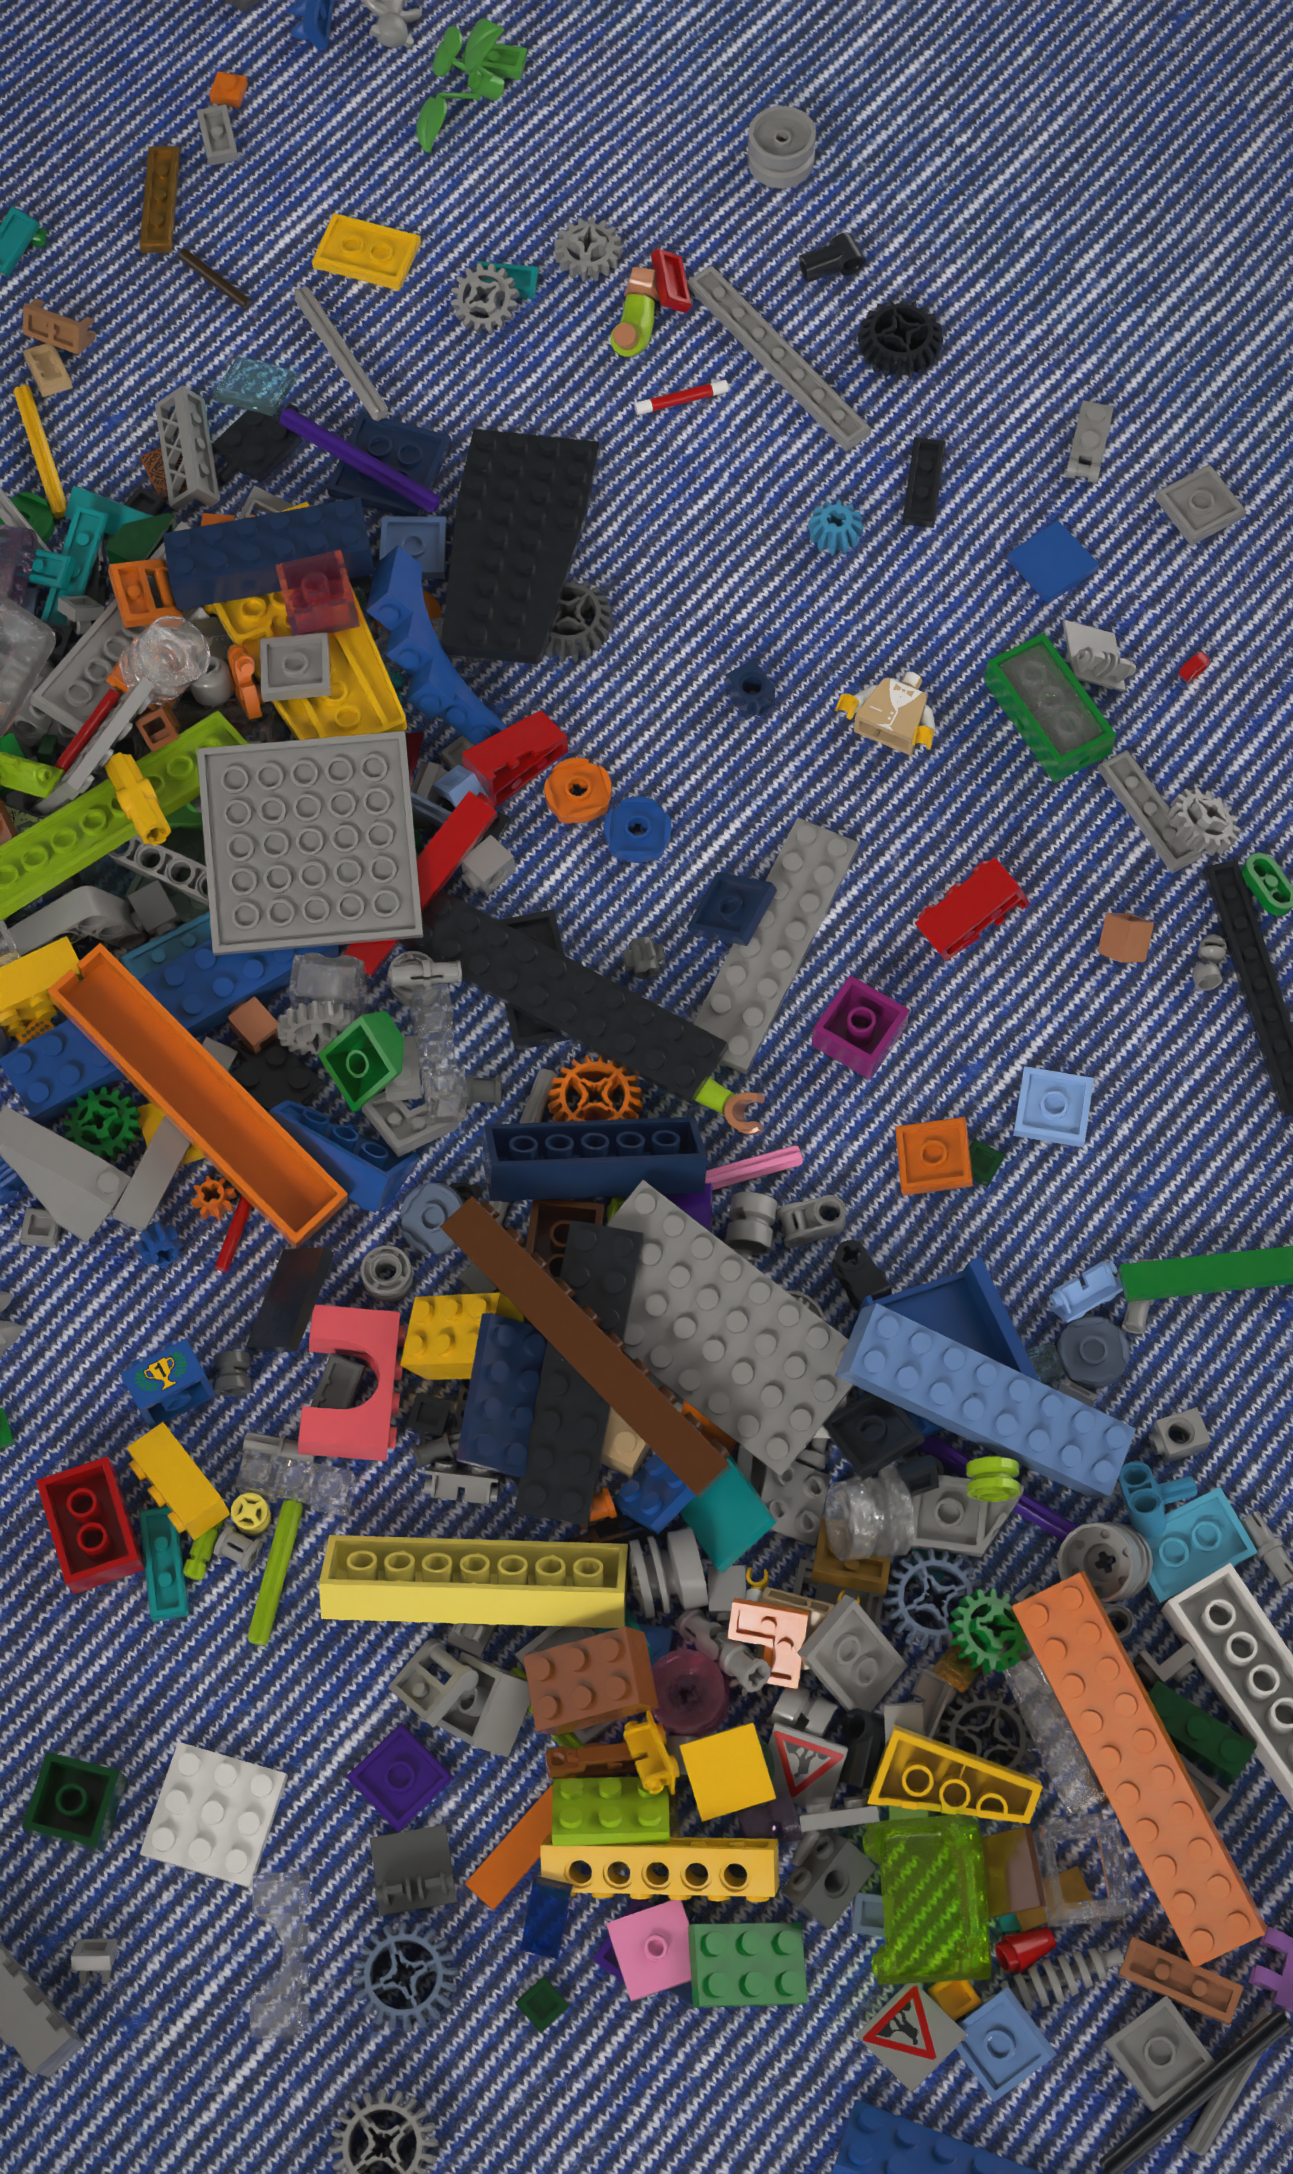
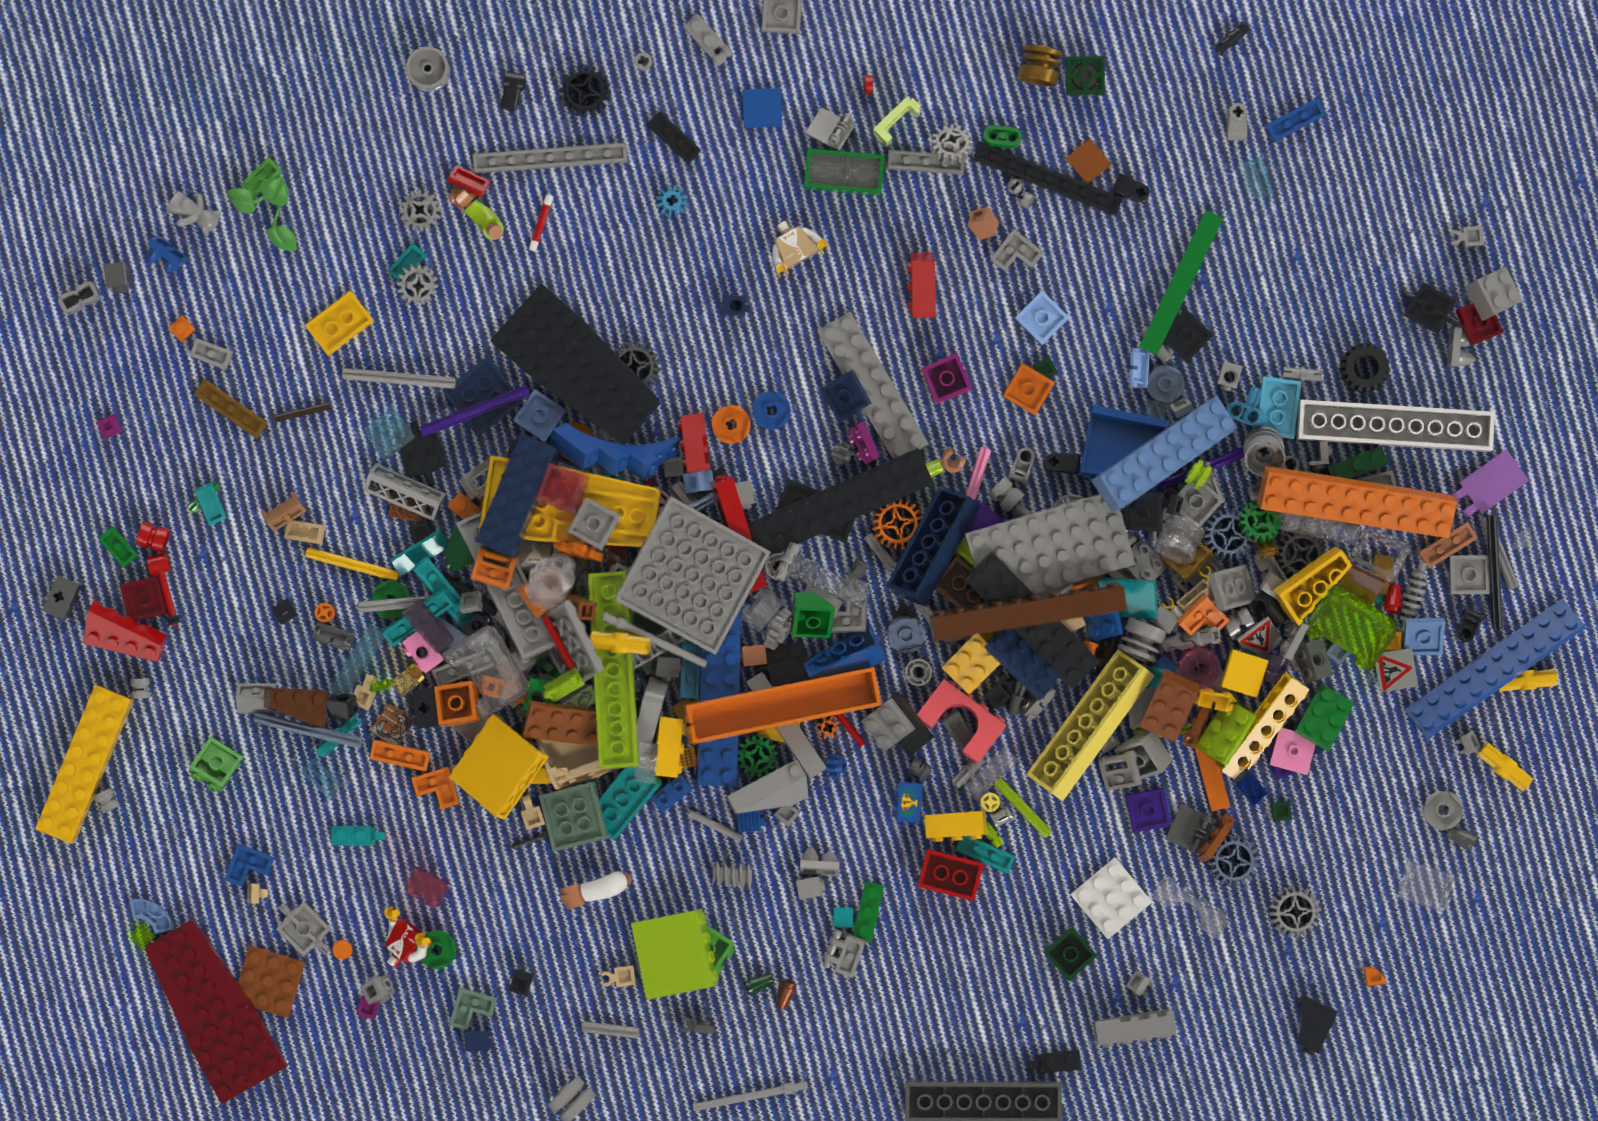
camera: 55 degrees left, 20 degrees up
none -> magenta tile [97,414,123,440]
none -> light grey bar [601,612,707,667]
none -> light grey bush [635,52,652,71]
none -> magenta plate [847,422,880,465]
none -> light grey plate [861,698,915,752]
none -> yellowish green panel [873,97,920,148]
none -> light grey plate [990,229,1044,272]
none -> black plate [1164,309,1213,363]
none -> dark orange hinge [1197,813,1235,862]
none -> black piece [1454,605,1485,644]

